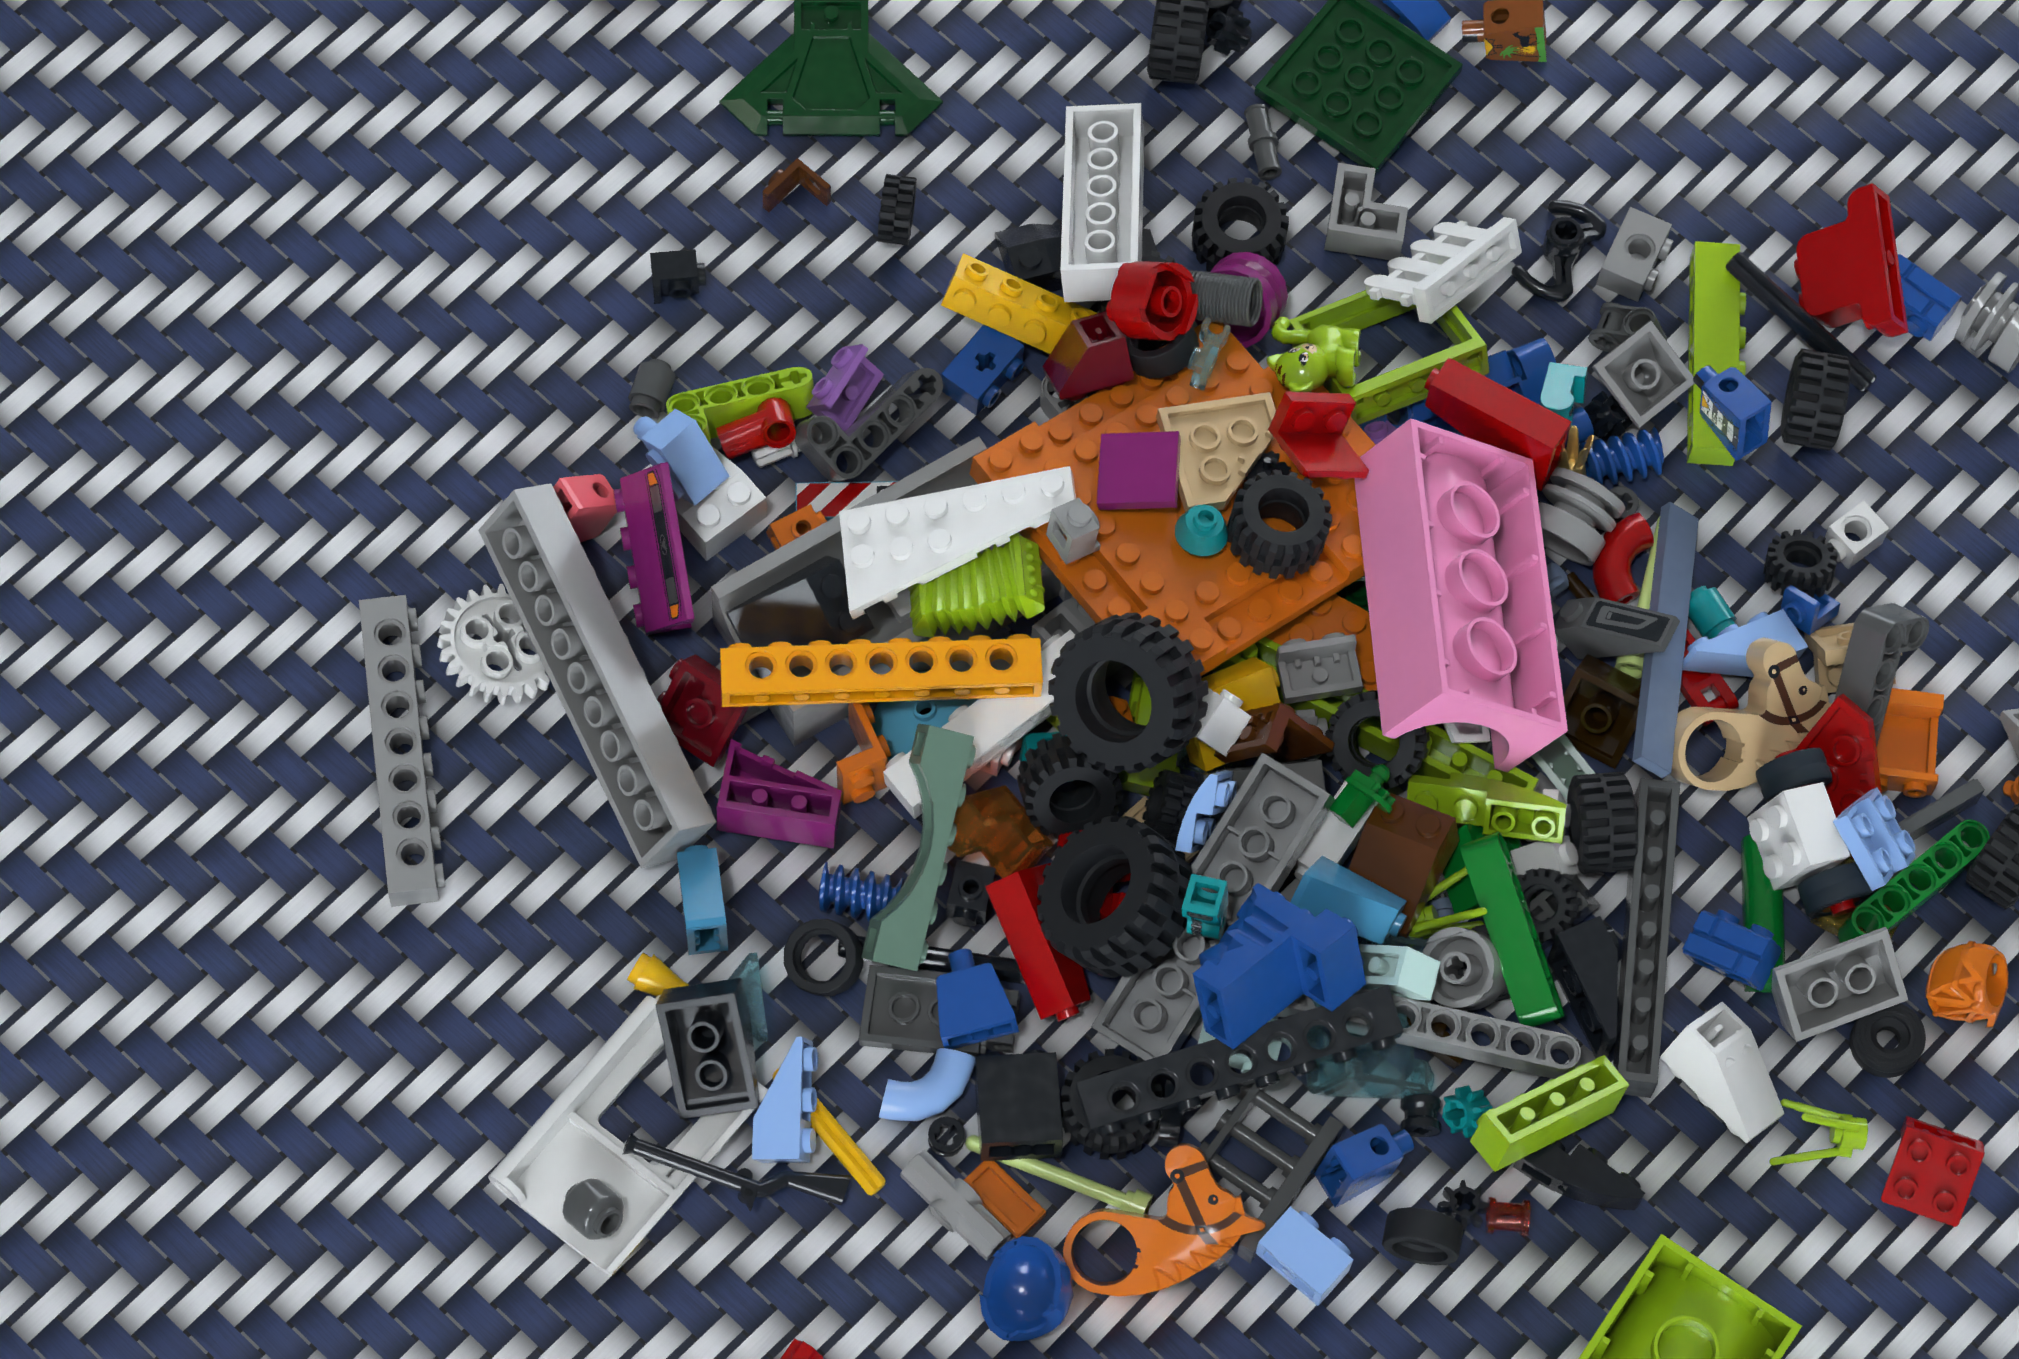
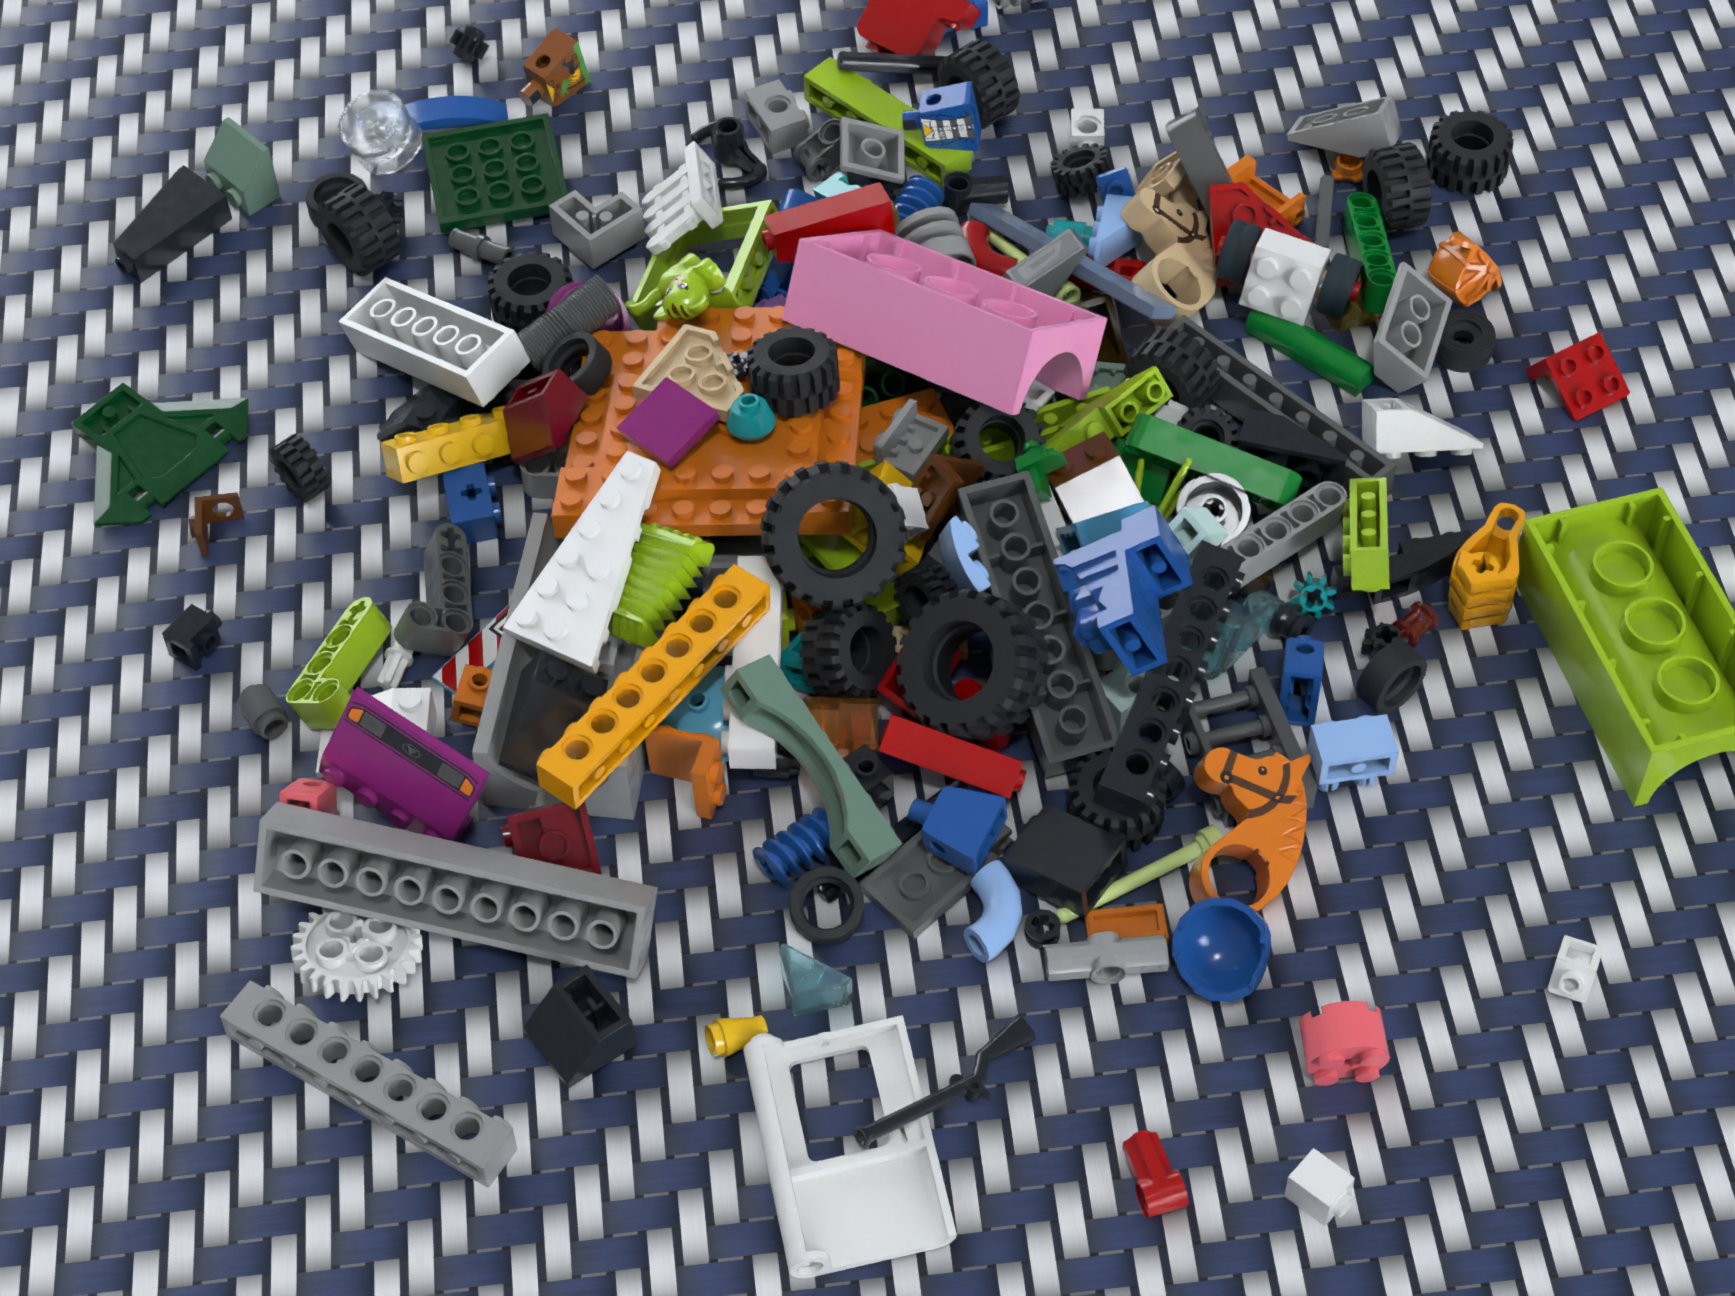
camera: 45 degrees left, 15 degrees down
dark grey head [562,1179,624,1240] -> none
light blue brick [633,409,729,506] -> none
black slope [656,978,760,1119] -> none
dark azure slope [677,845,728,955] -> none
red piece [716,397,796,459] -> none
magenta wedge [716,739,842,849] -> none
light blue slope [752,1037,818,1163] -> none
yellow axle [772,1068,886,1196] -> none
medium lavender bracket [806,344,884,432] -> none
light grey brick [1046,497,1101,564] -> none
red brick [1106,261,1198,341] -> none
teal leg [1181,874,1229,940] -> none
clear light blue plate [1187,317,1231,391] -> none
red bracket [1268,391,1369,479] -> none
blue brick [1682,909,1782,991] -> none
lime plant [1769,1099,1868,1165] -> none
light blue slope [1833,787,1916,891] -> none
none -> black slope [523,964,636,1089]
none -> black piece [942,171,1009,216]
none -> light orange piece [1447,503,1526,630]

